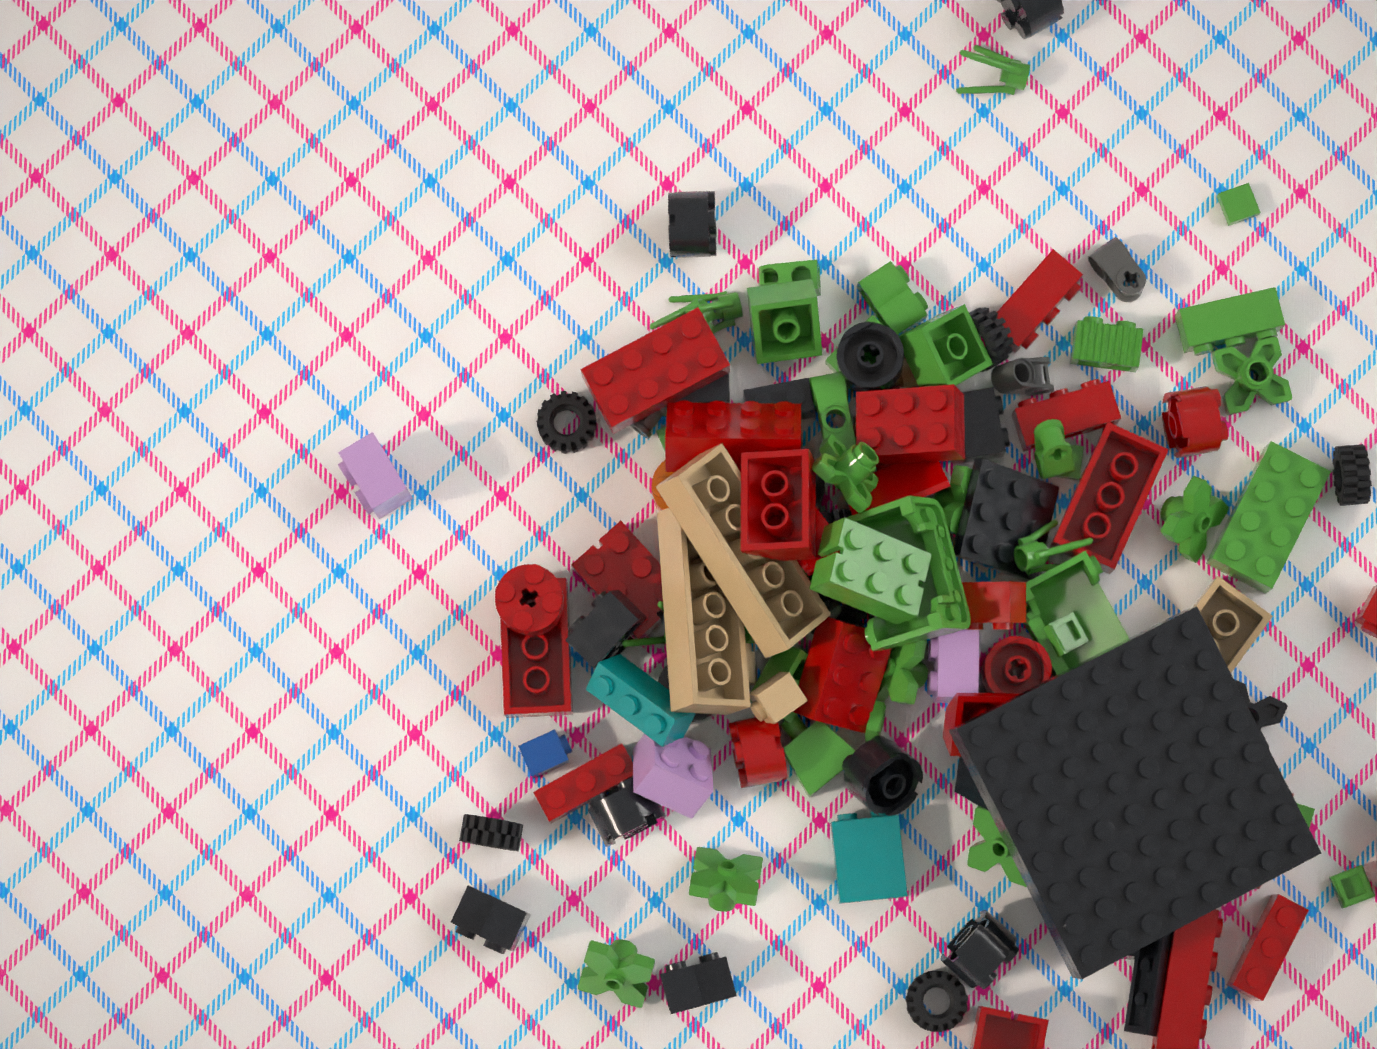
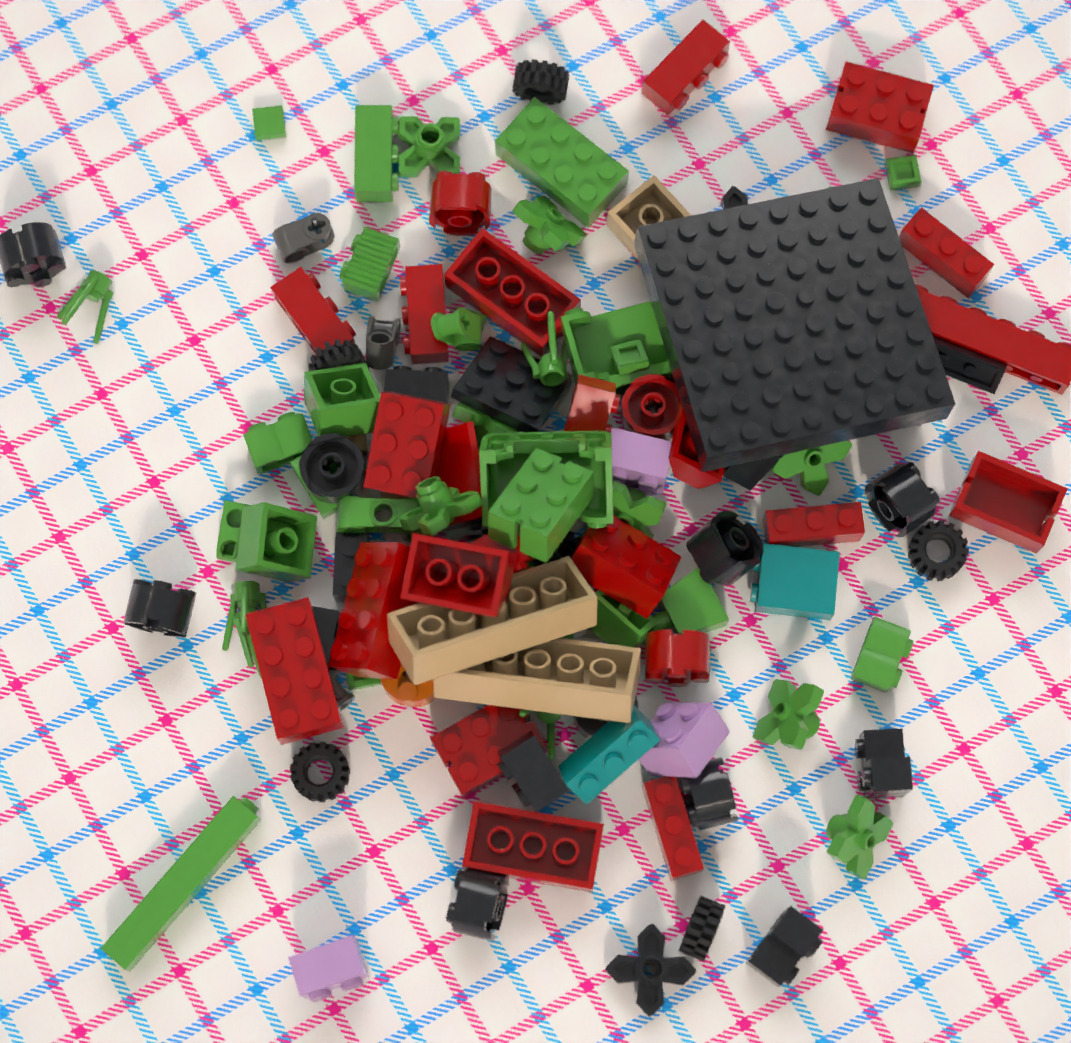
camera: 80 degrees left, 5 degrees down
red brick [495,564,564,636] -> none
blue brick [518,729,572,779] -> none
tan brick [750,672,808,724] -> none
bright green tile [865,701,886,742] -> none
none -> bright green brick [101,795,262,971]
none -> black brick [446,868,509,941]
none -> black plant [605,924,696,1017]
none -> red brick [762,502,865,547]
none -> bright green brick [850,617,914,693]

